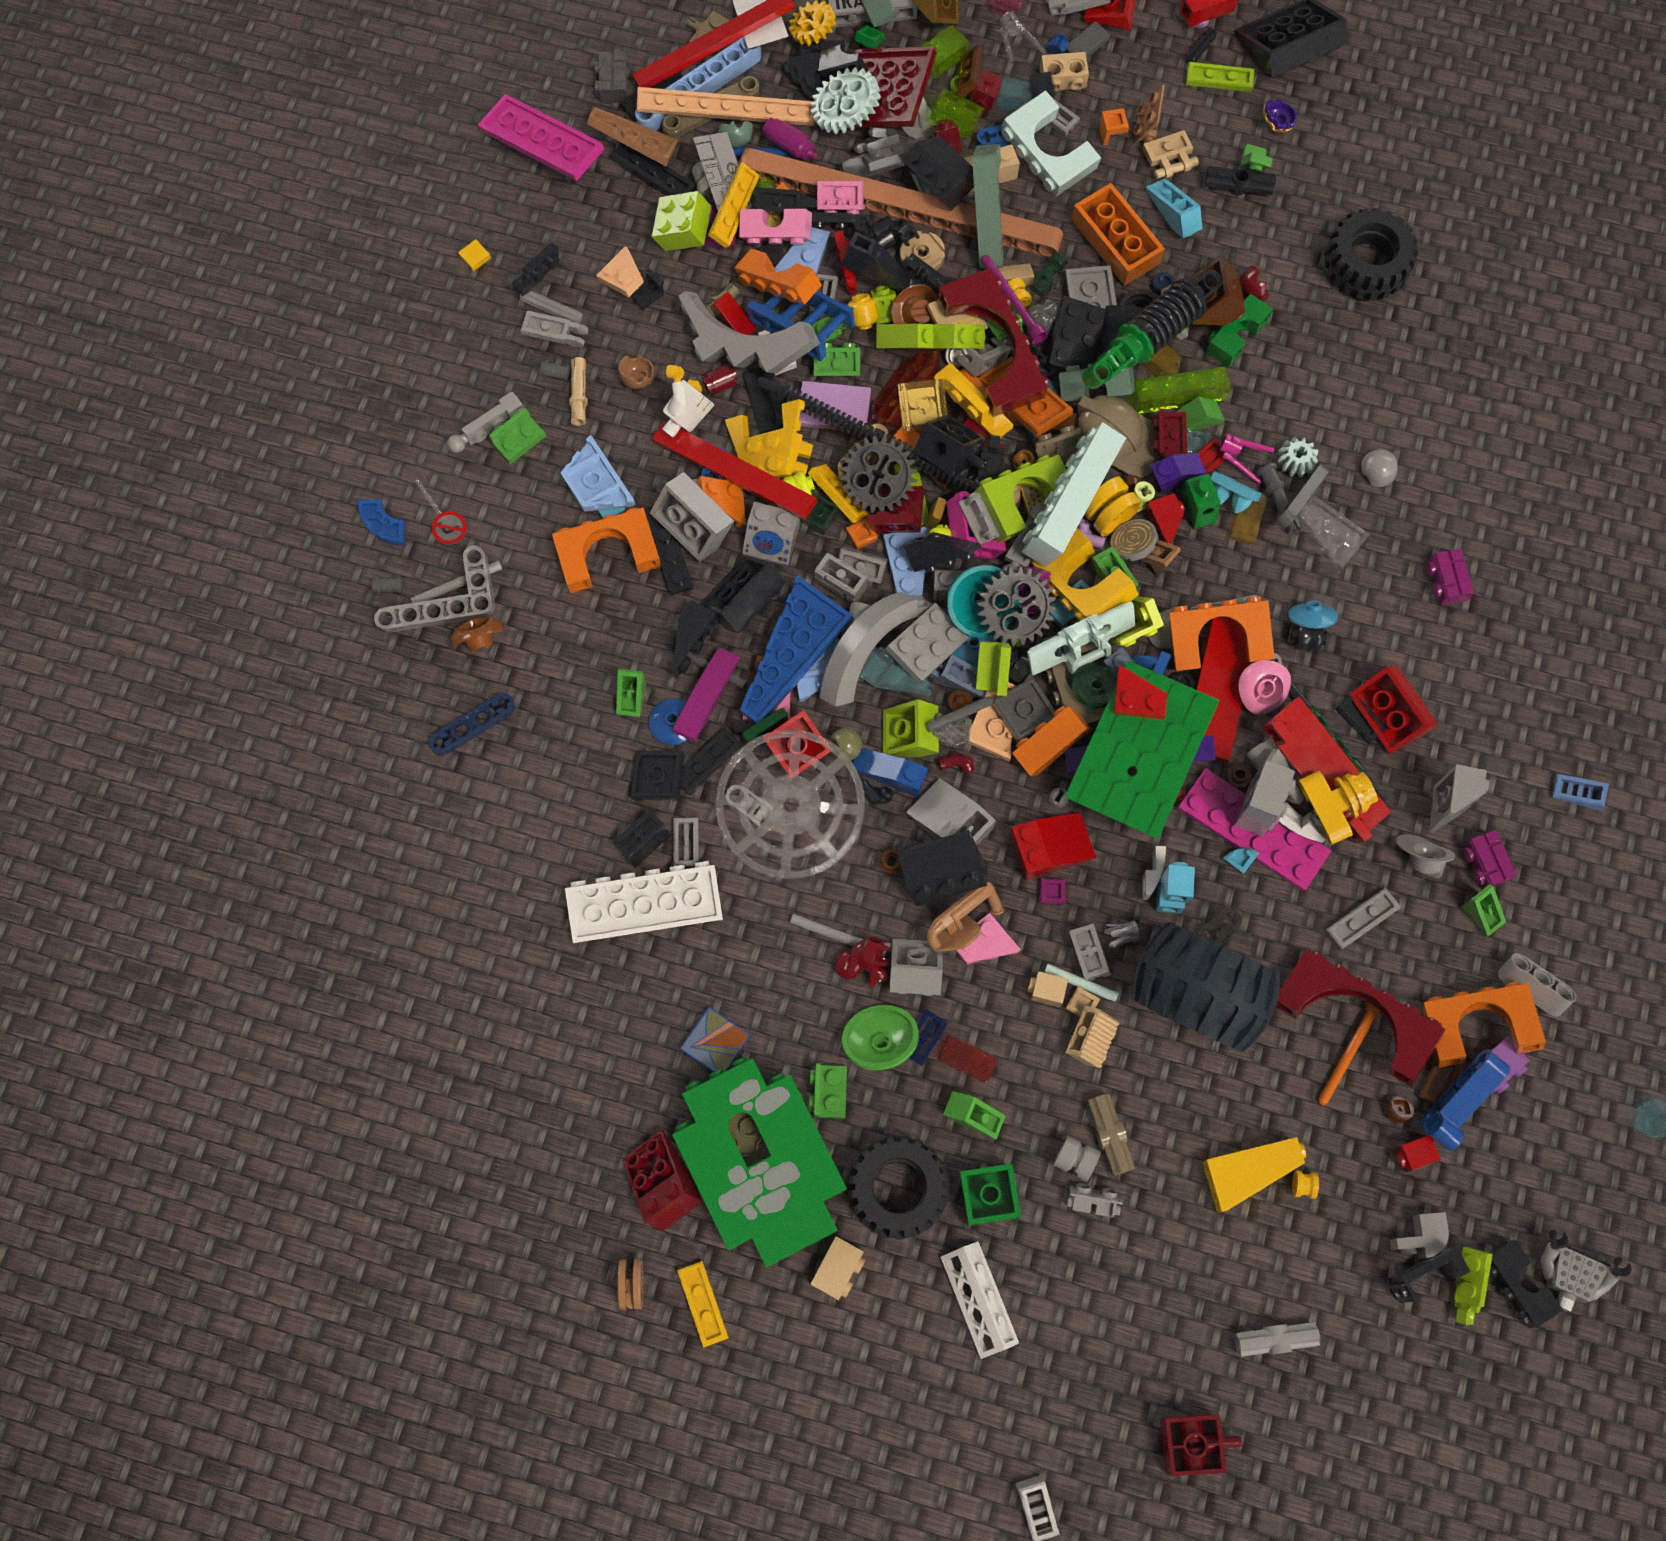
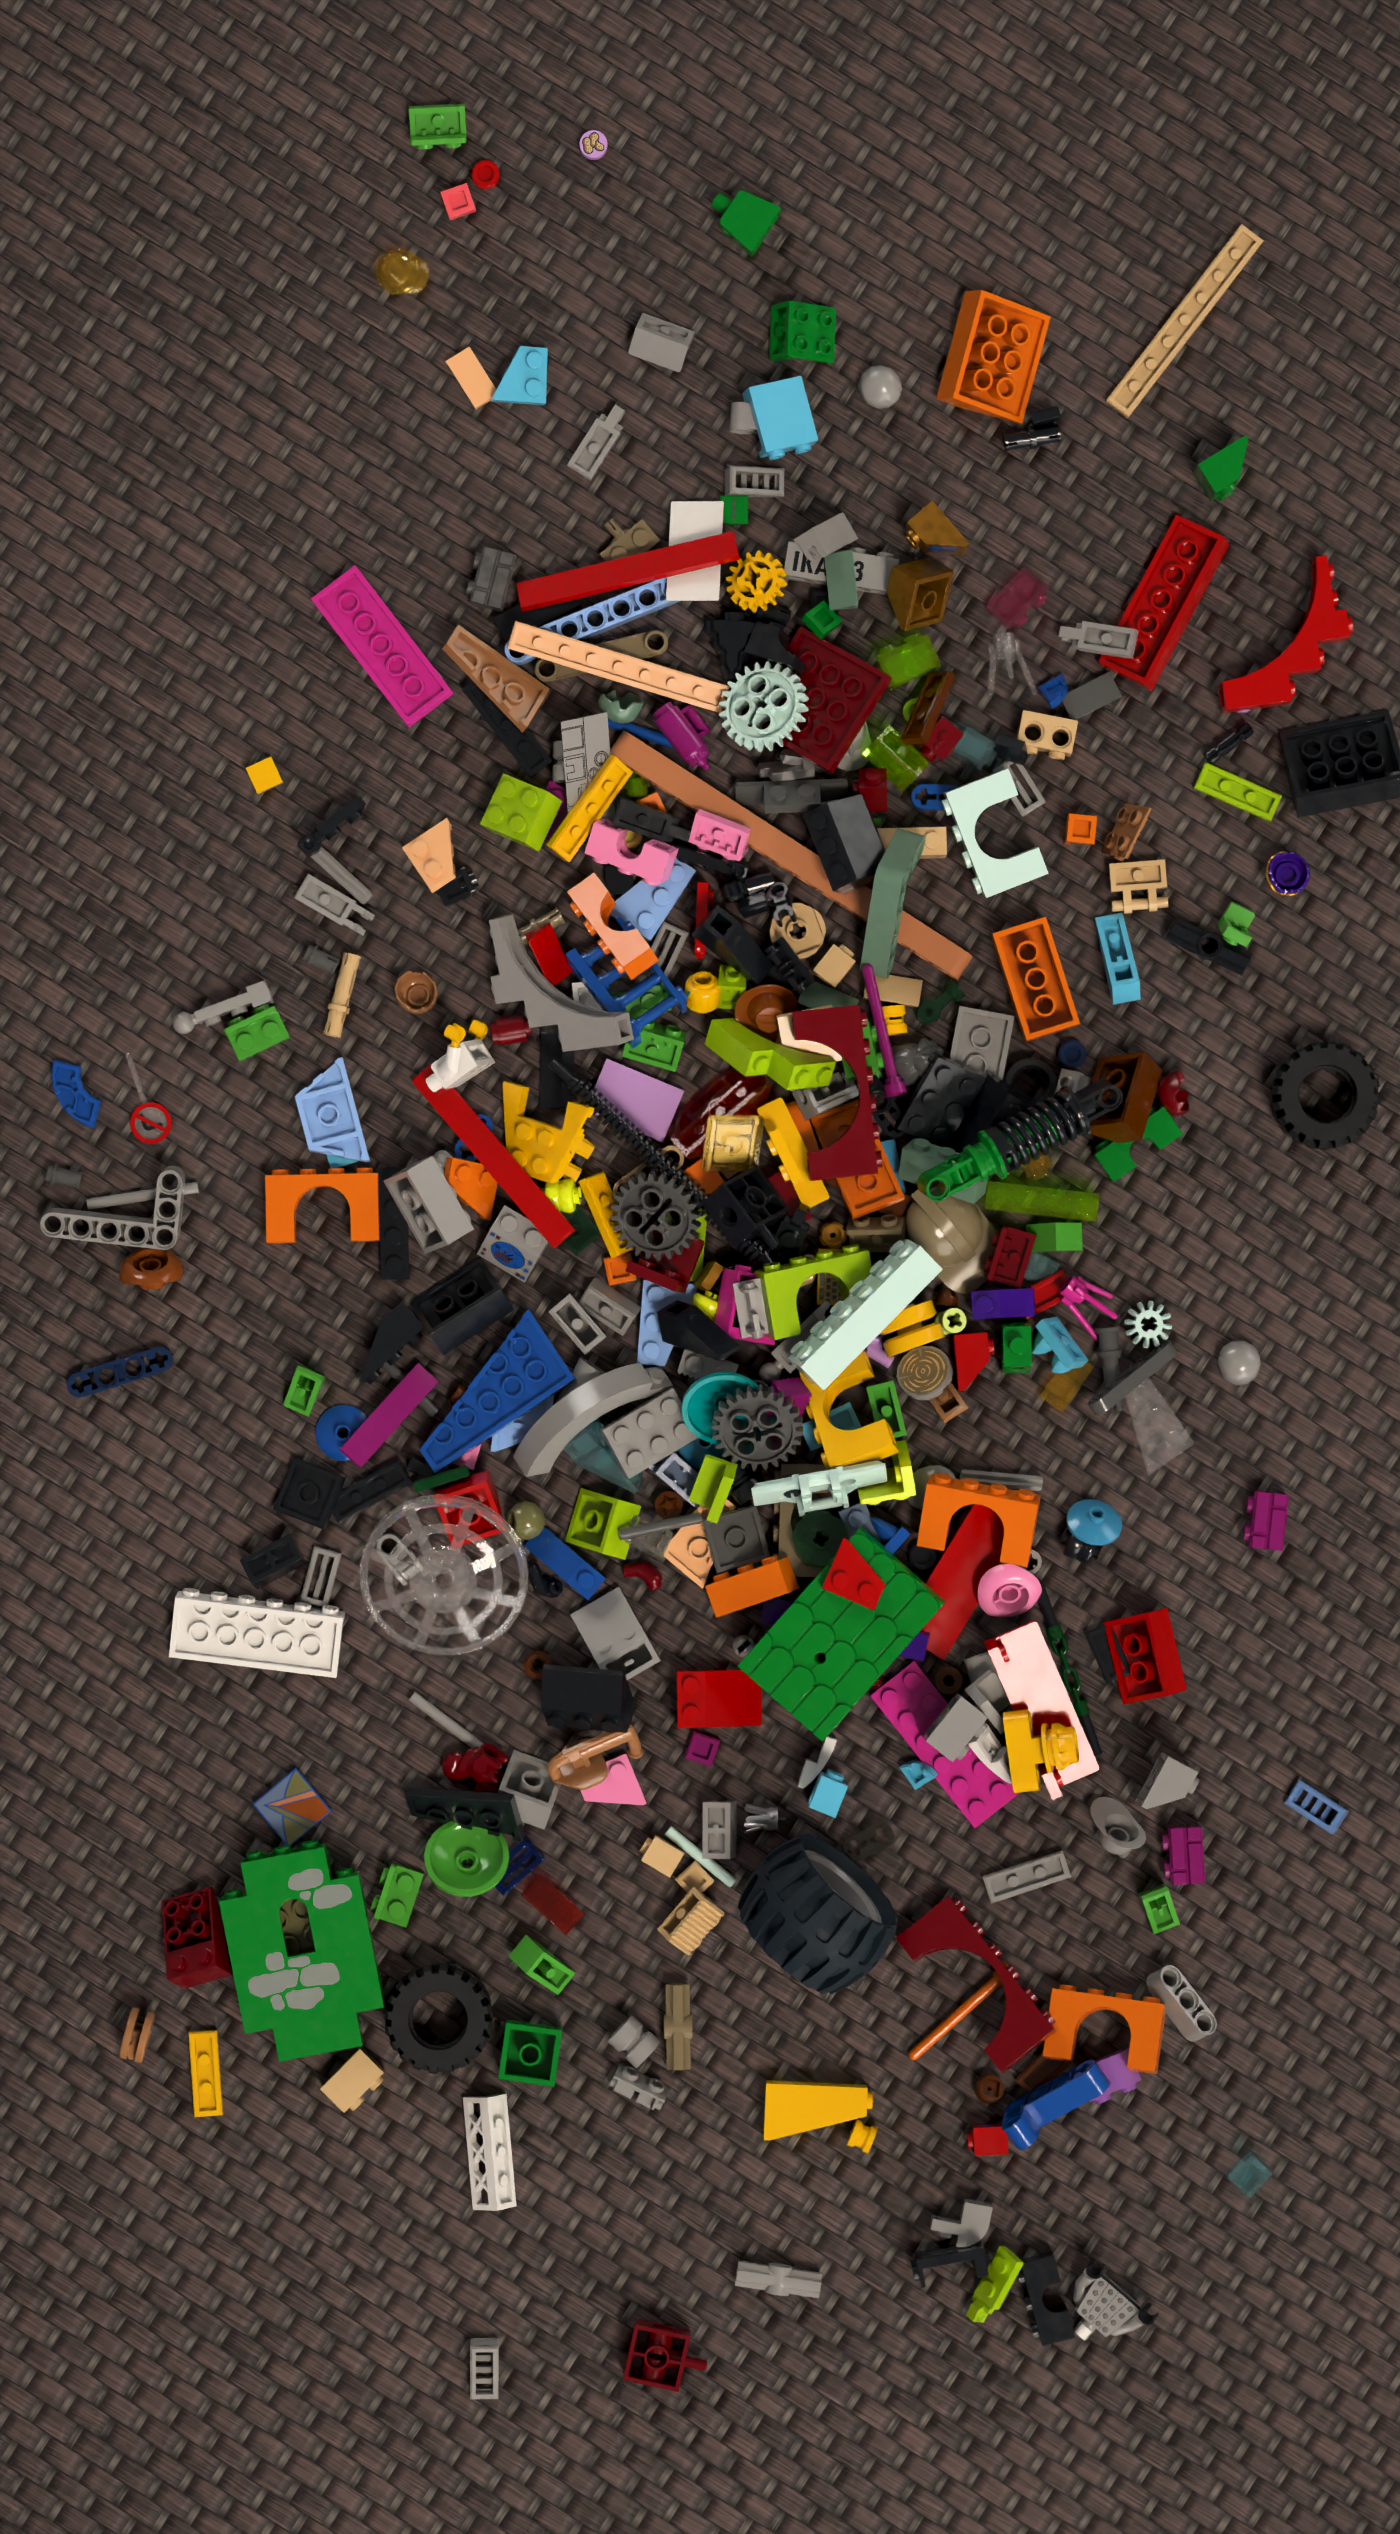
camera: 15 degrees right, 15 degrees up
none -> black wing [405,1788,525,1842]
none -> tan brick [812,944,856,989]

